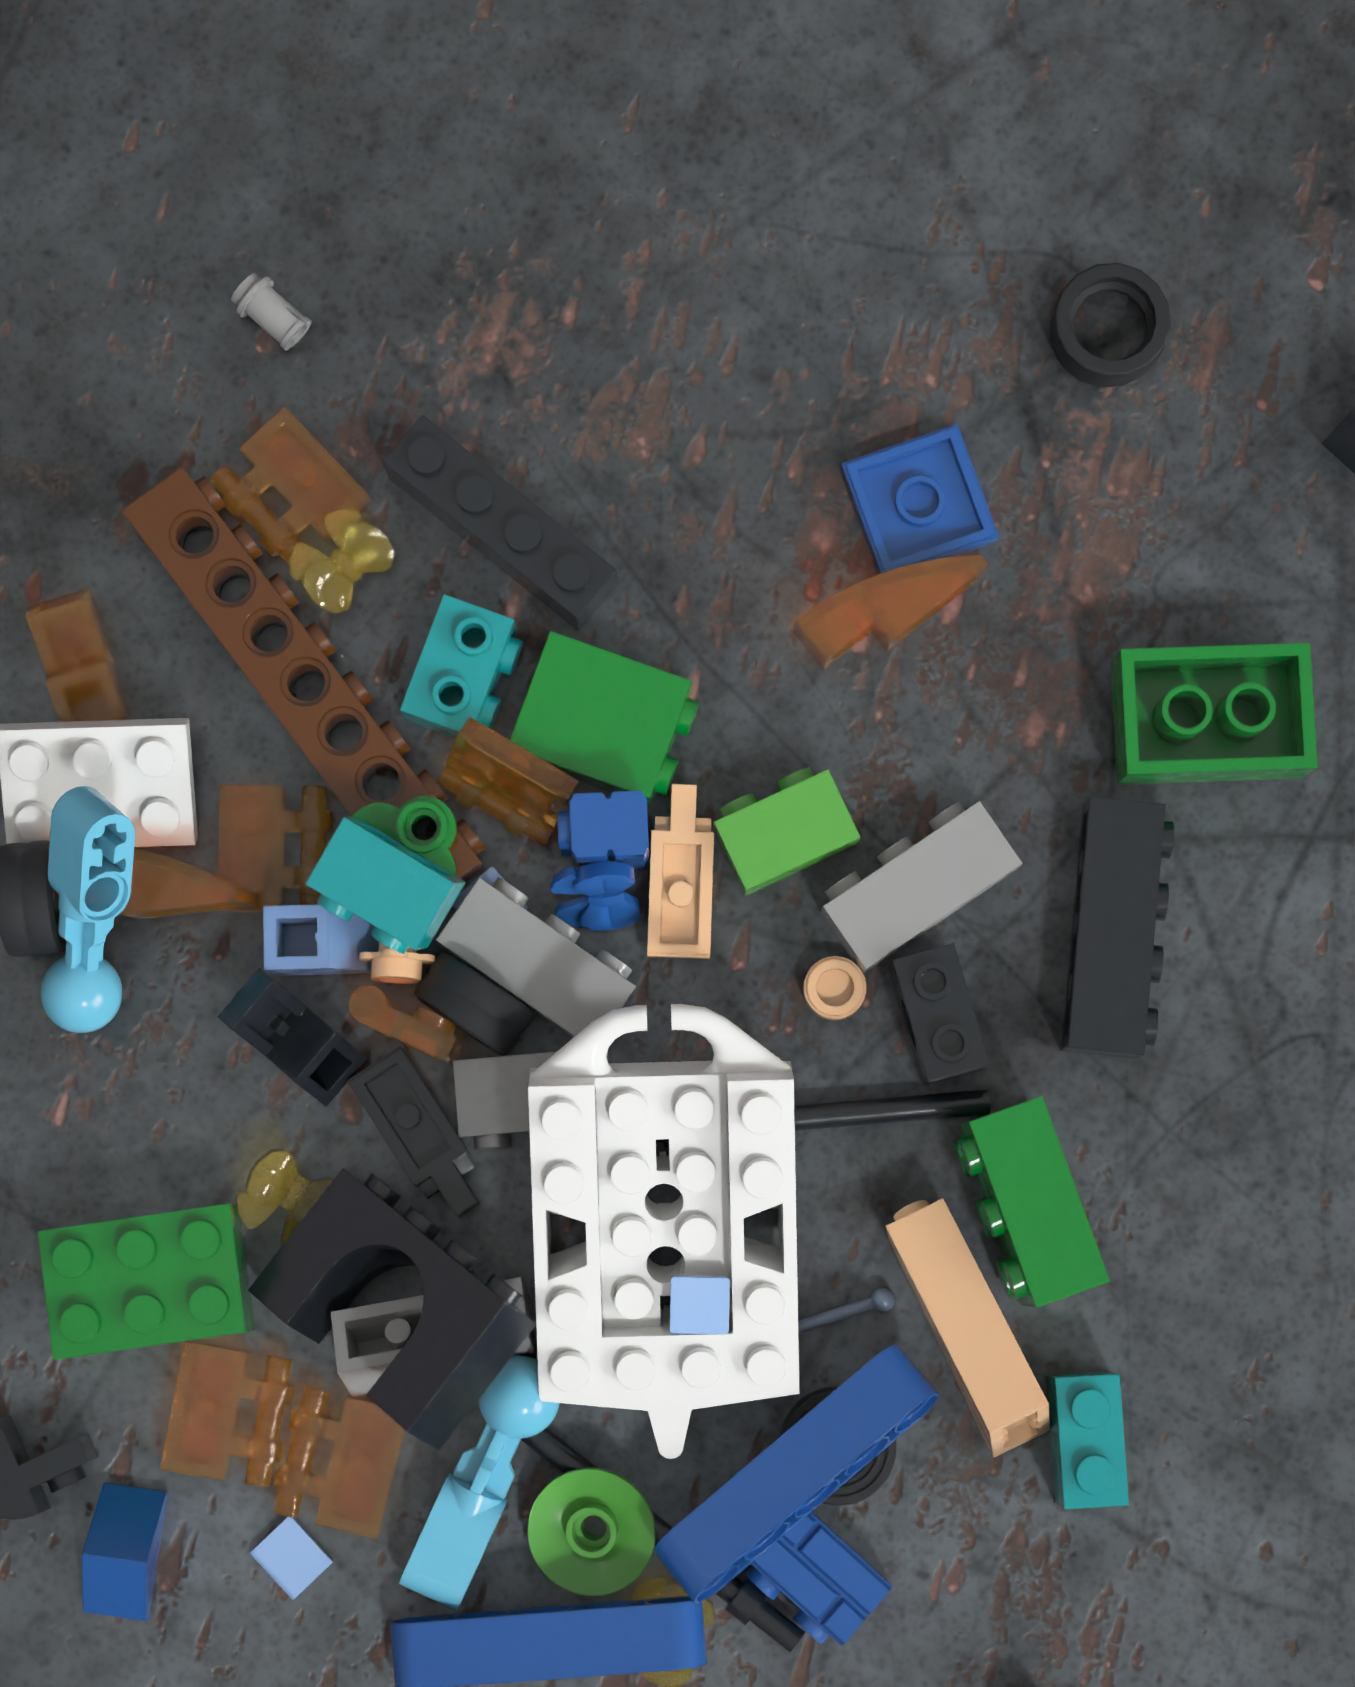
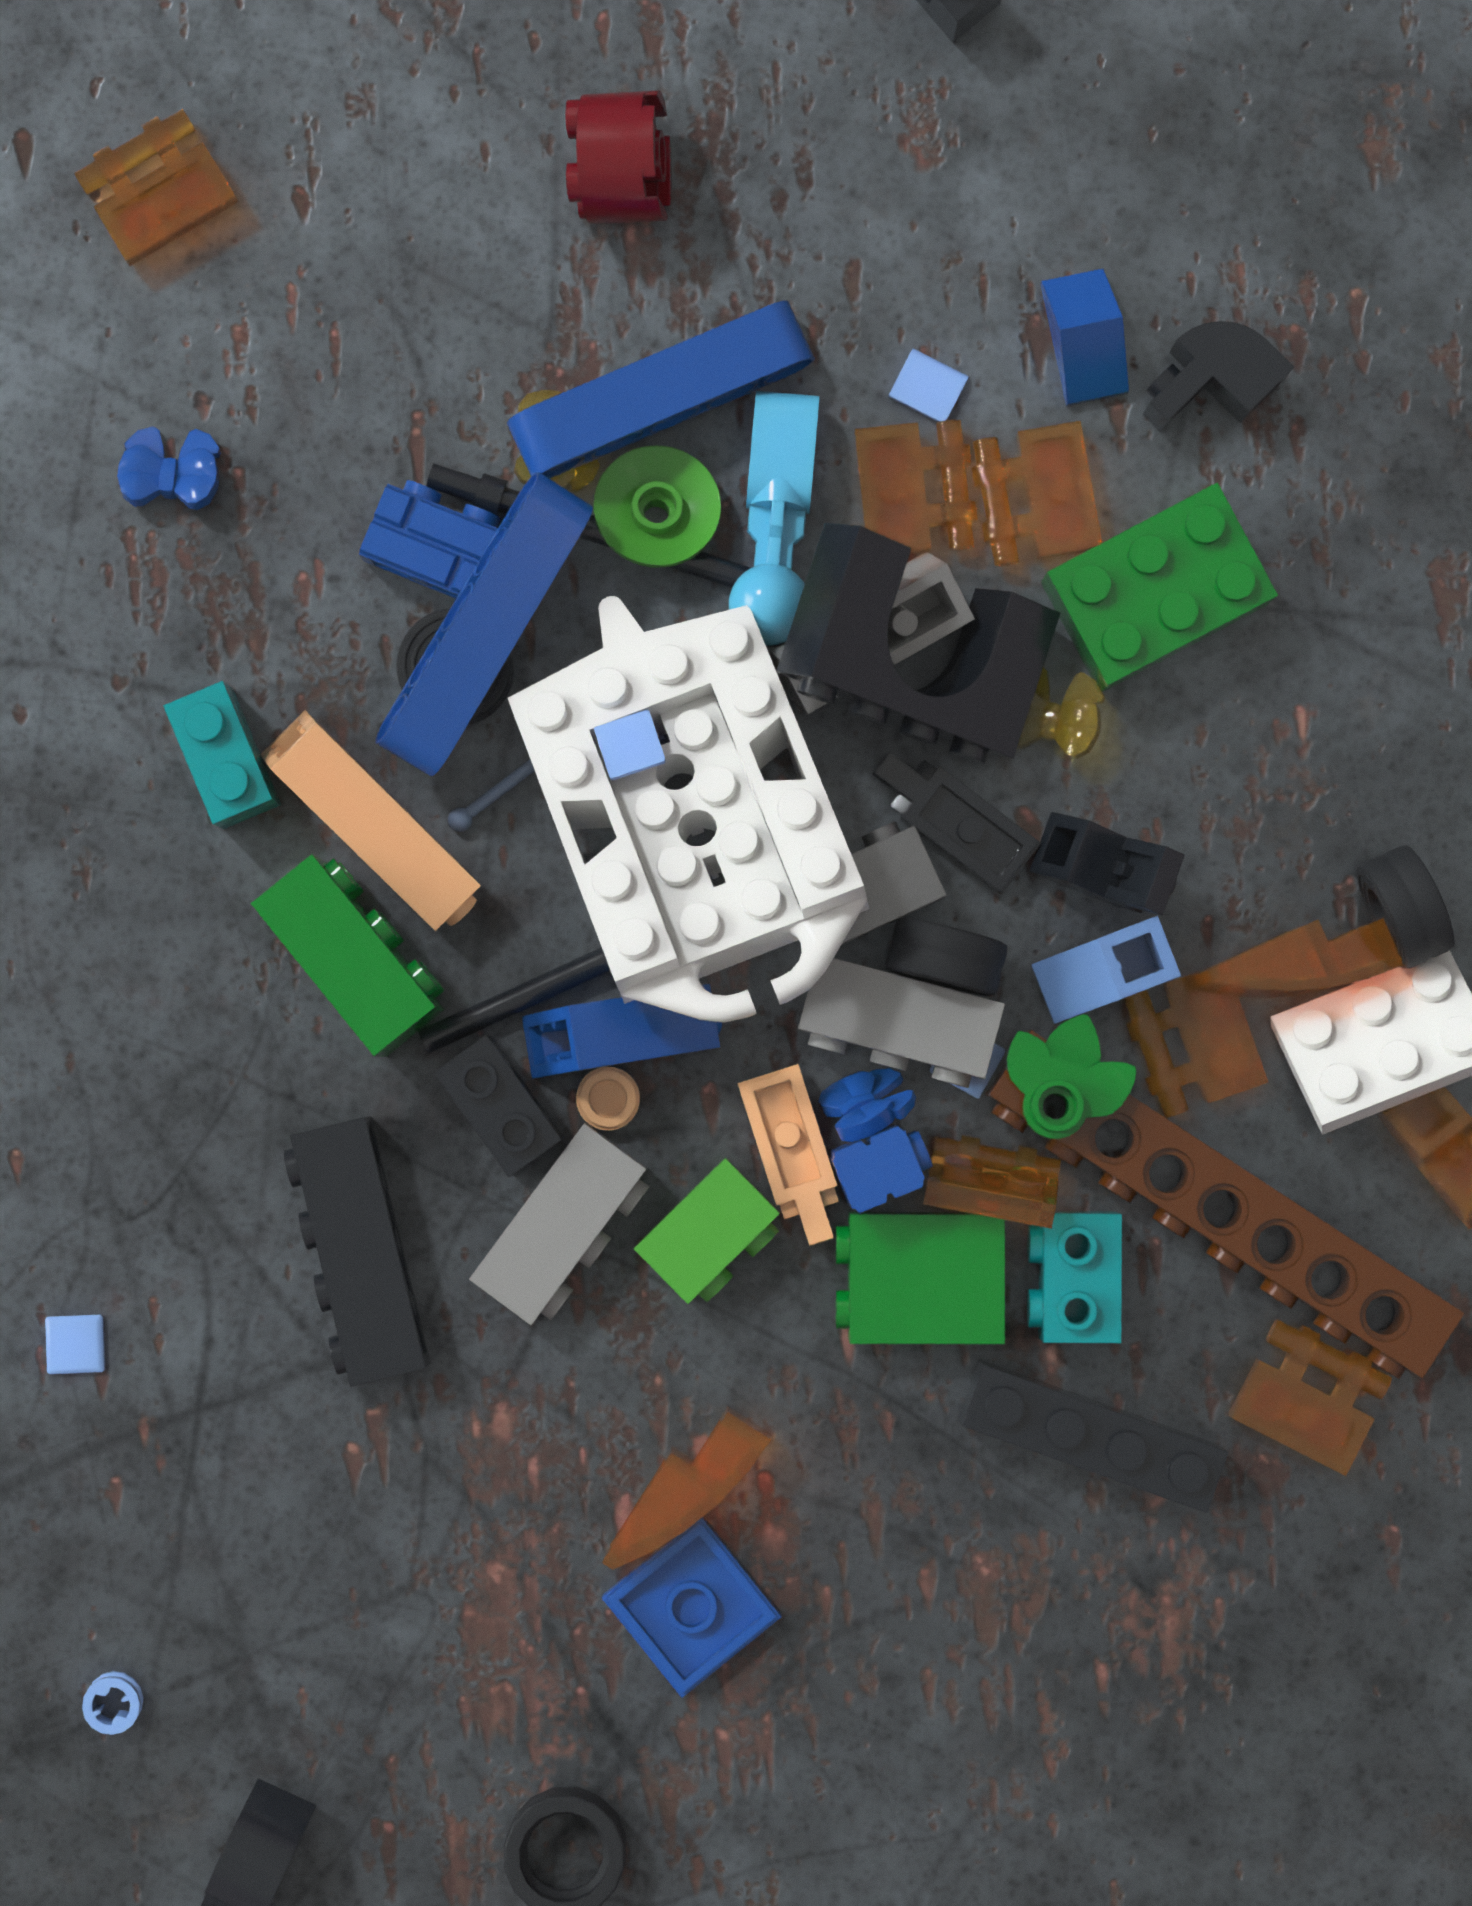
camera: 160 degrees right, 5 degrees up
medium azure beam [40,786,135,1033] -> none
light grey pin [231,273,312,351] -> none
clear yellow piece [288,507,394,614] -> none
teal brick [306,817,466,954] -> none
clear orange plate [349,985,464,1067] -> none
light nougat plate [359,942,436,984] -> none
green brick [1111,643,1318,785] -> none
none -> blue slope [522,984,722,1079]

